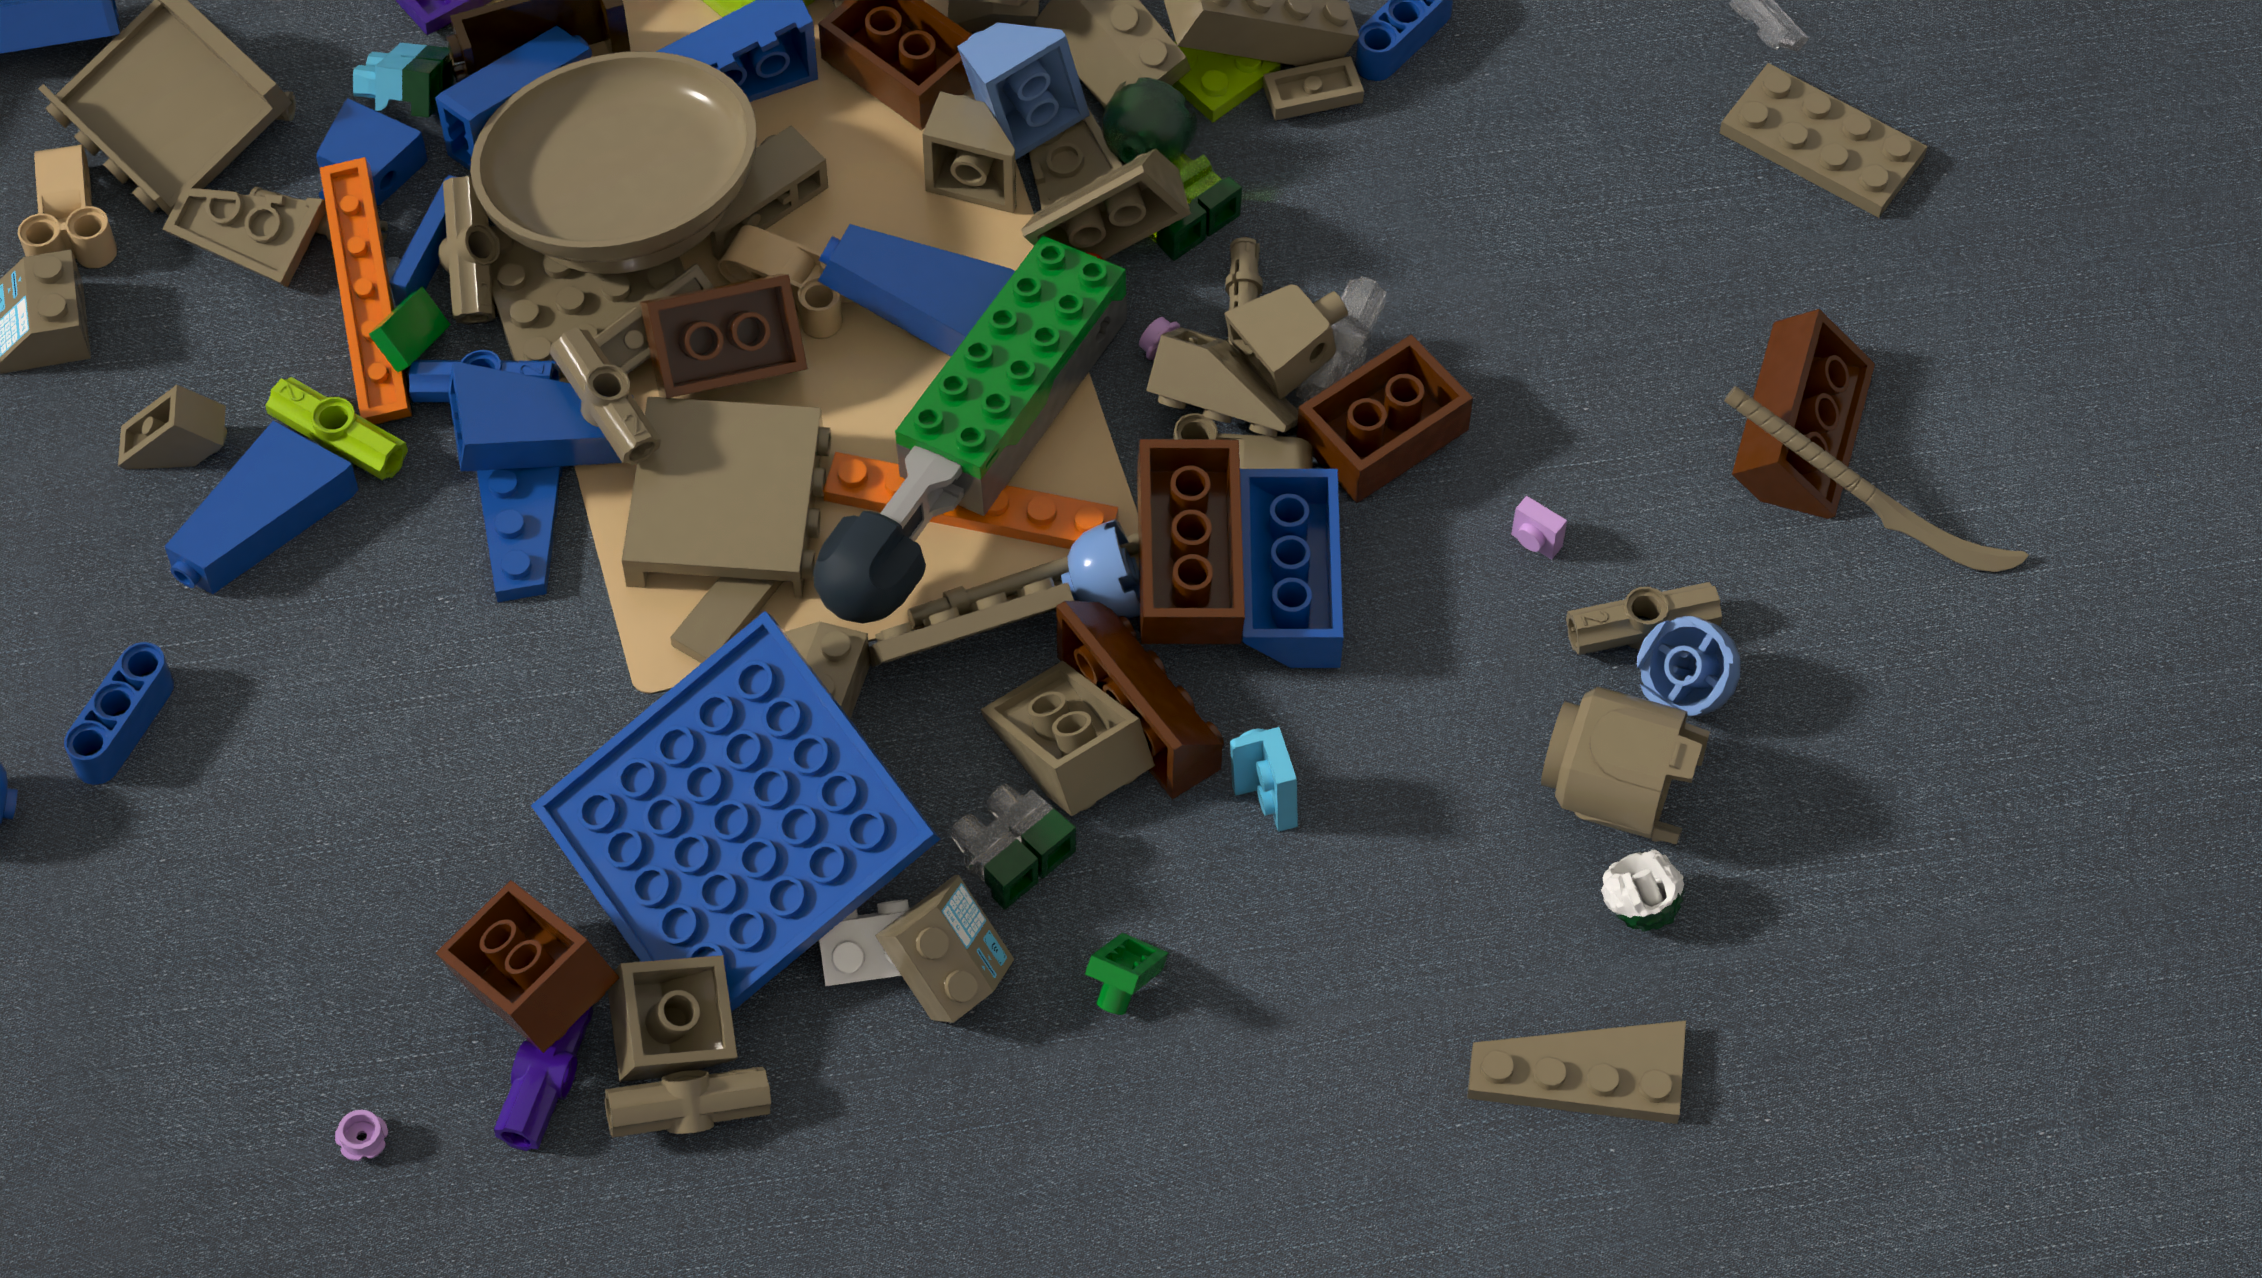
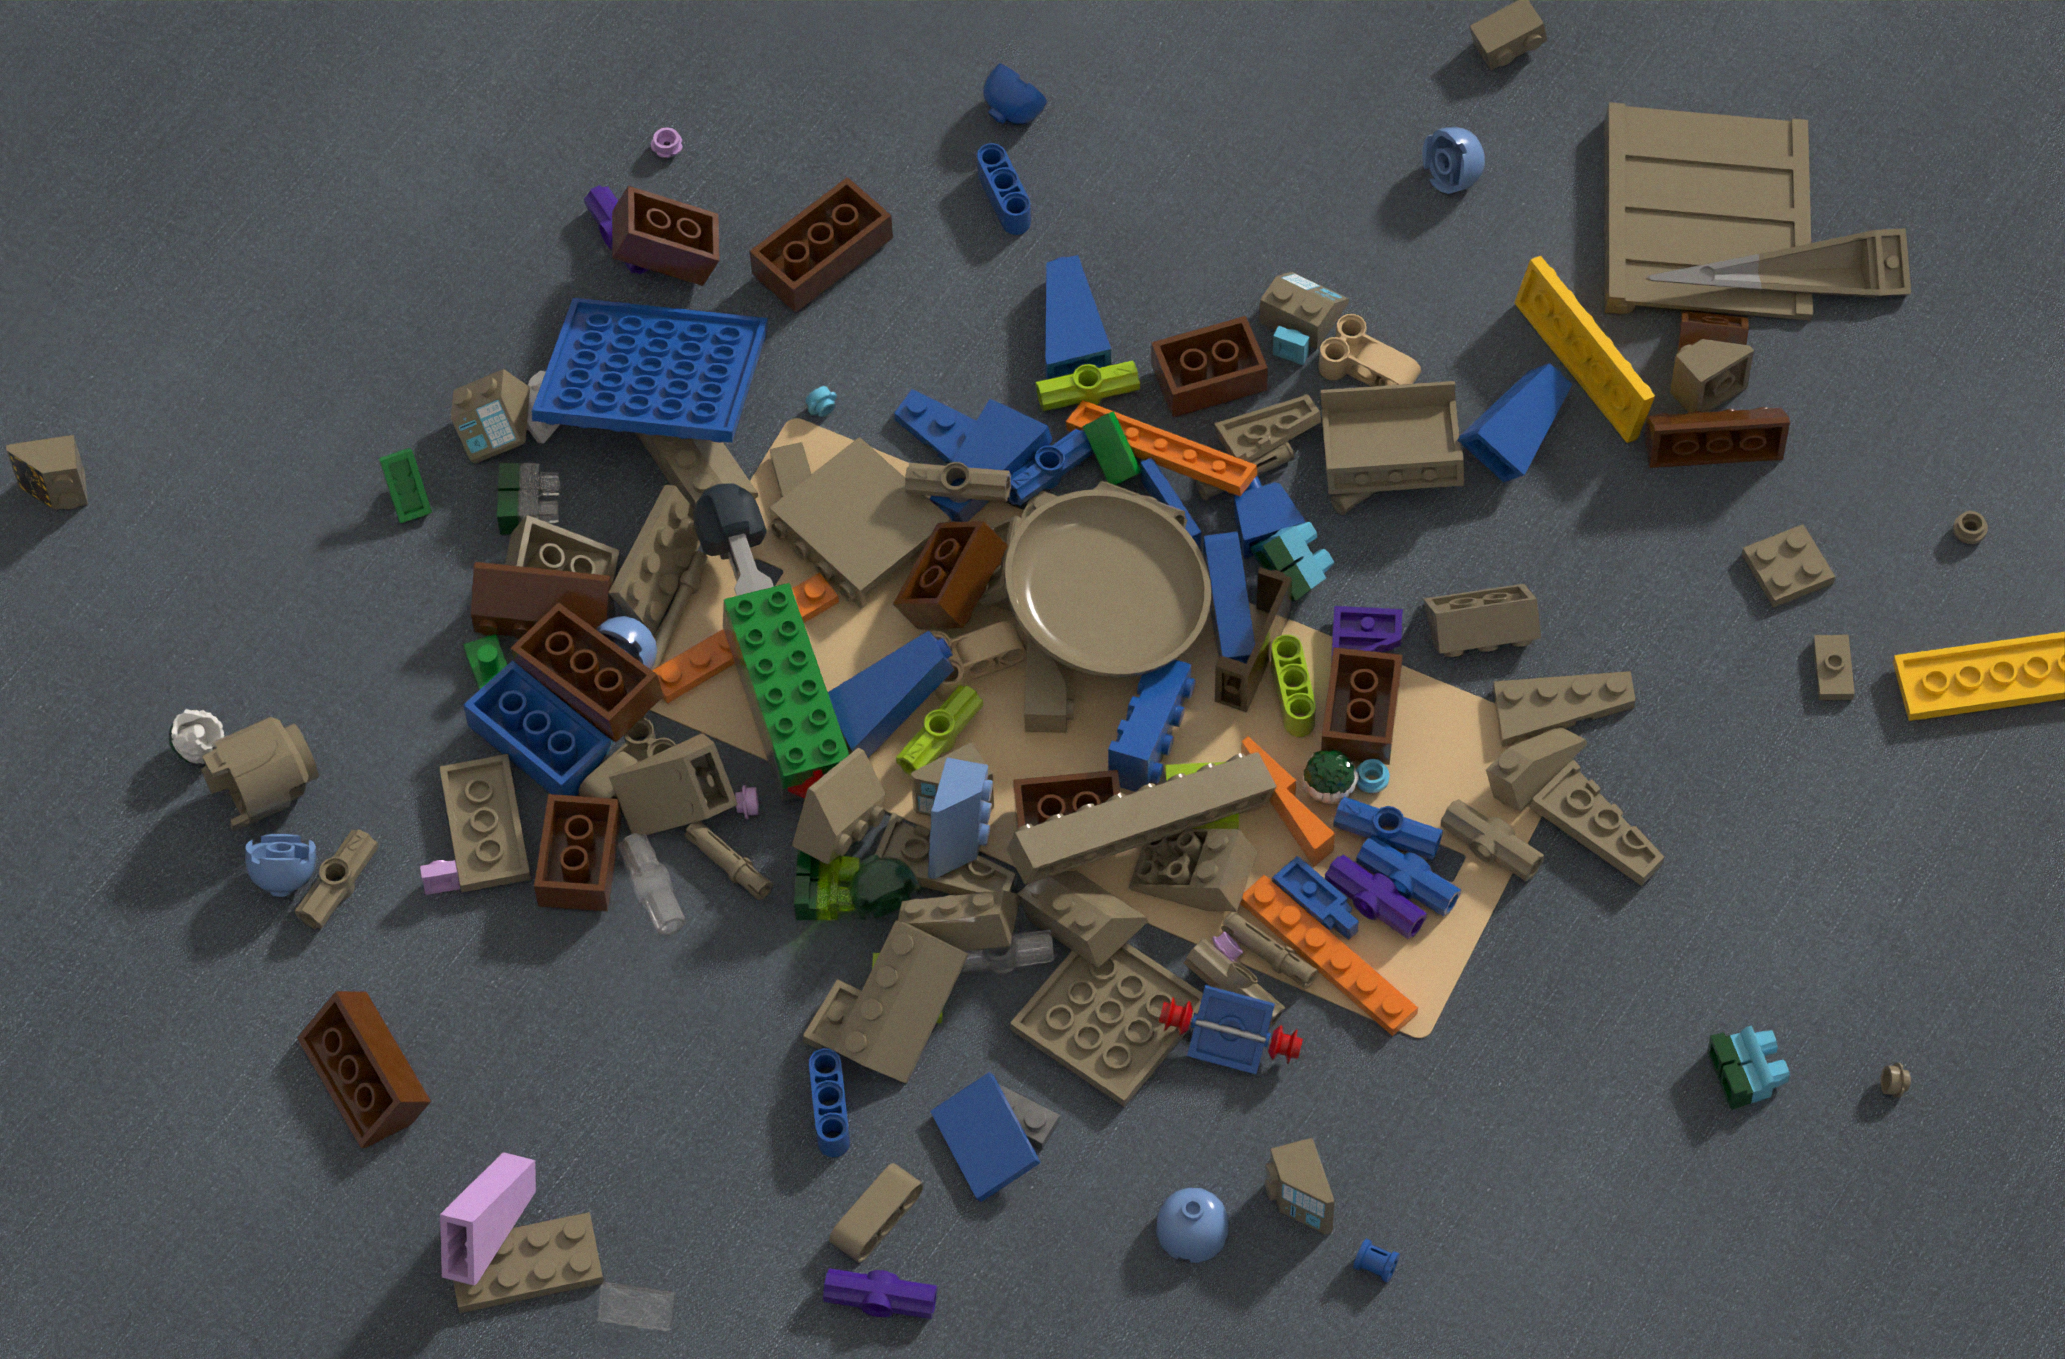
camera: 135 degrees right, 0 degrees up
dark tan slope [118,385,227,470] -> none
dark tan piece [605,1066,771,1137] -> none
dark tan slope [608,955,738,1082] -> none
dark tan torso [1224,284,1348,400] -> none
medium azure bracket [1230,727,1298,832] -> none
dark tan wing [1467,1020,1686,1124] -> none
dark tan piece [1724,386,2029,572] -> none
none -> dark tan plate [439,754,531,892]
none -> lavender slope [440,1152,536,1286]
none -> green tile [463,634,507,690]
none -> reddish brown brick [749,177,893,313]
none -> medium azure plate [805,386,837,417]
none -> lime piece [896,685,983,776]
none -> reddish brown brick [1151,316,1268,417]
none -> medium azure plate [1273,326,1309,365]

